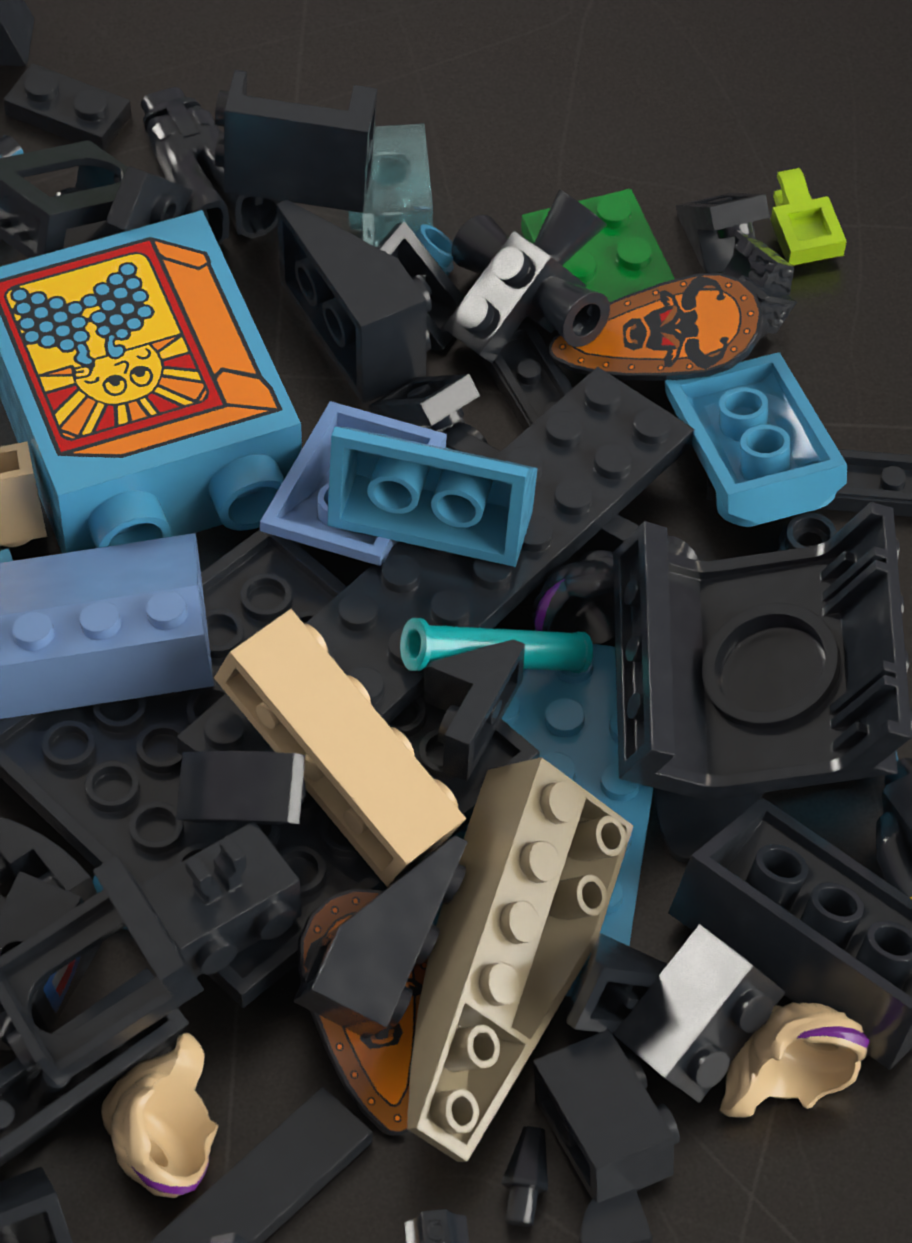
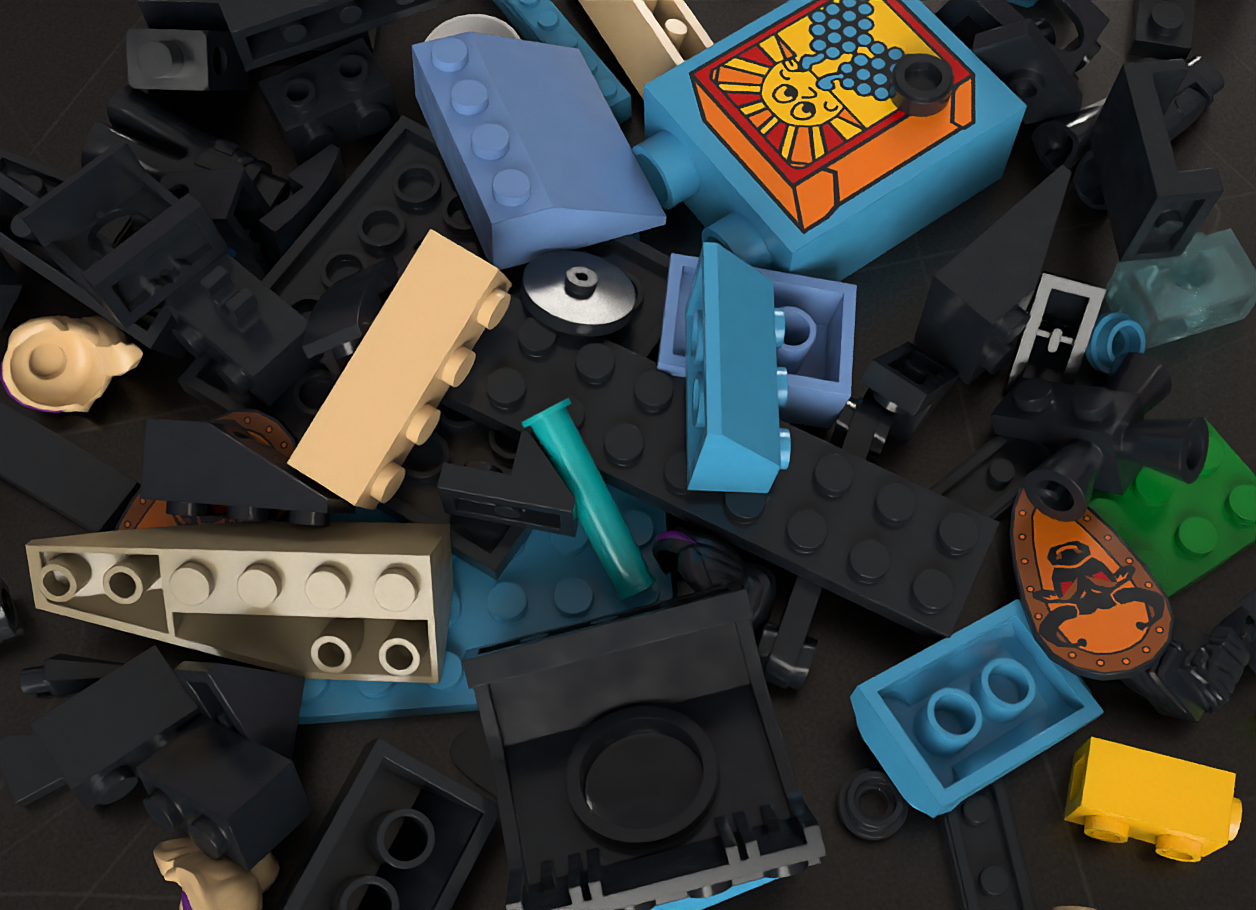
camera: 80 degrees right, 10 degrees up
none -> black piece [520,250,636,337]
none -> black tile [889,53,954,117]
none -> yellow brick [1064,736,1242,862]

